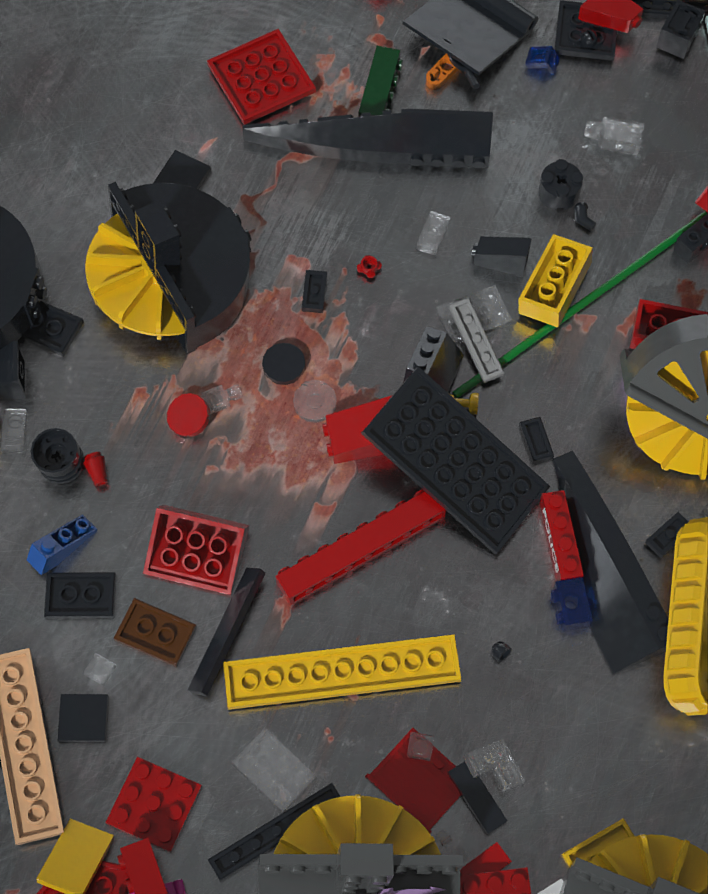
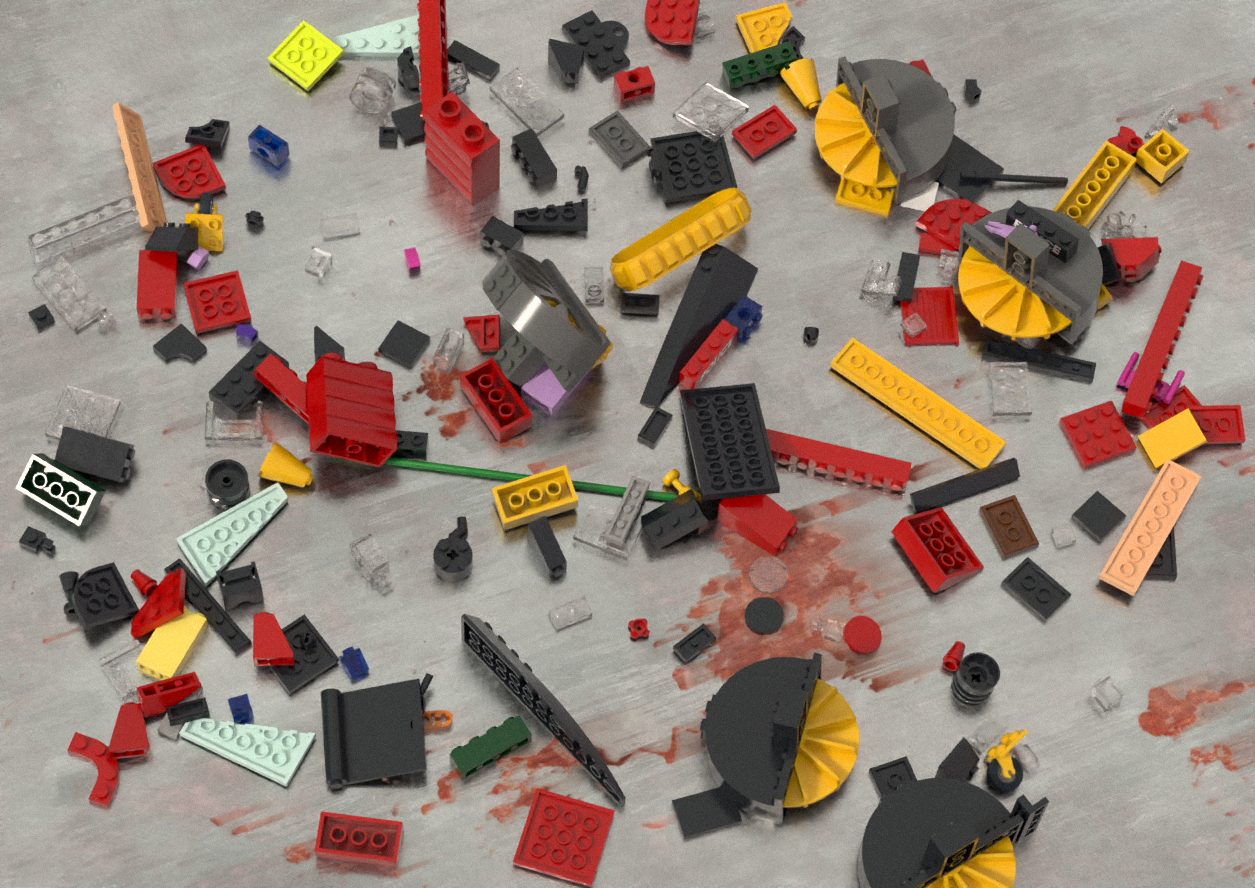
camera: 140 degrees left, 5 degrees down
blue slope [26,514,97,575] -> none

